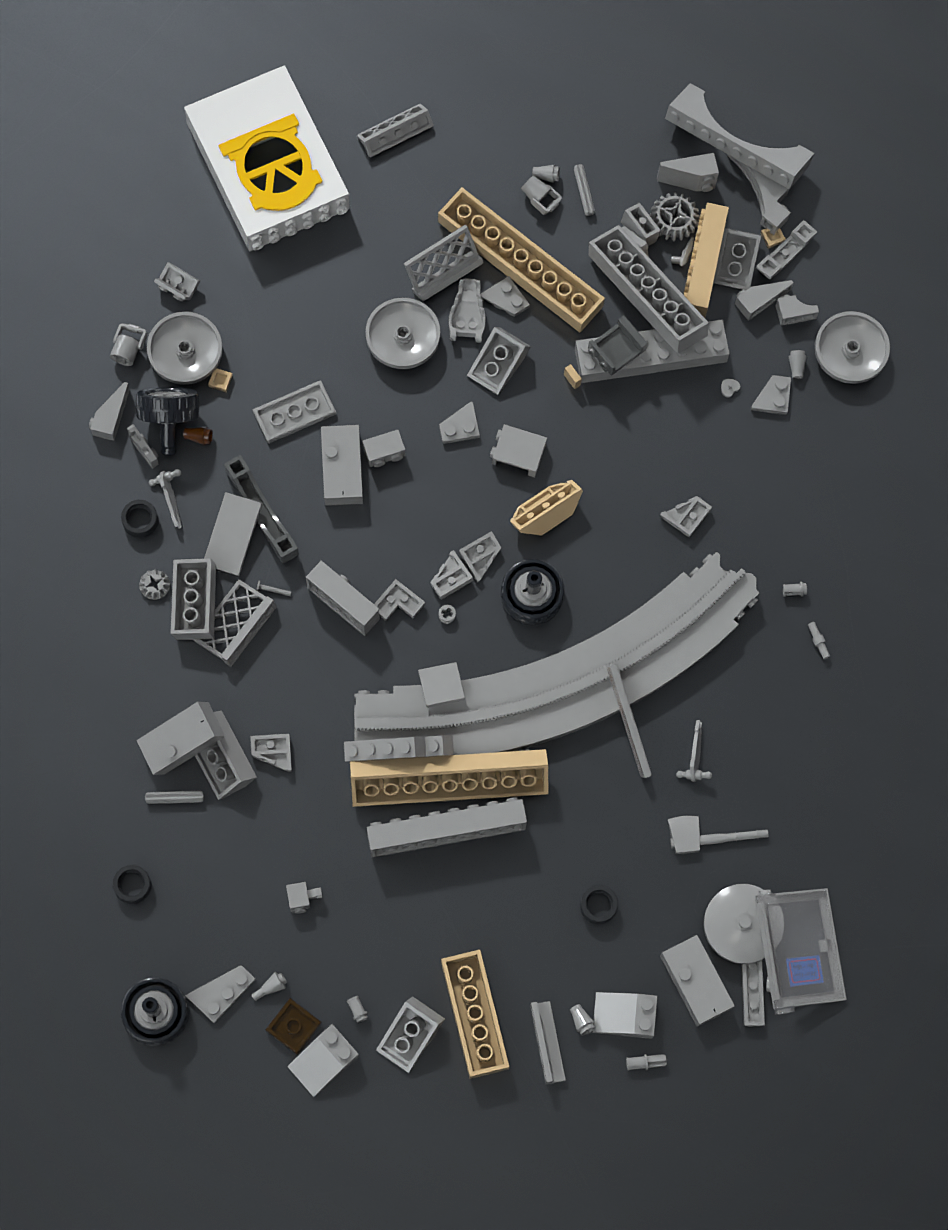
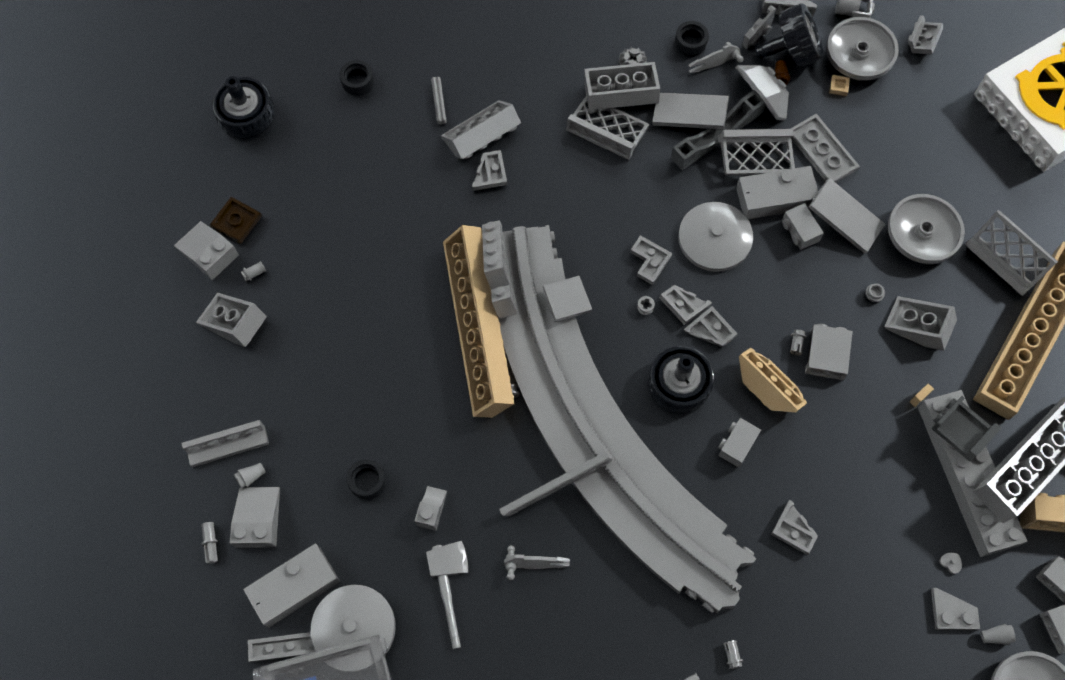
camera: 90 degrees right, 5 degrees down
light grey brick [136,702,225,775] -> none
light grey wing [185,965,256,1024] -> none
light grey cone [251,972,287,1001] -> none
light grey pin [256,581,291,596] -> none
light grey brick [286,882,322,914] -> none
light grey brick [306,561,380,636] -> none
light grey brick [367,798,527,857] -> none
light grey wing [439,402,480,444] -> none
tan brick [441,950,509,1079] -> none
light grey animal [449,278,485,343] -> none
light grey wing [480,276,530,317] -> none
none -> light grey arch [415,486,447,531]
none -> light grey dish [678,202,753,272]
none -> light grey fence [718,129,795,176]
none -> light grey brick [718,418,761,468]
none -> light grey wedge [735,65,789,121]
none -> light grey pin [790,330,807,355]
none -> light grey tile [808,178,885,253]
none -> light grey plate [865,284,885,302]

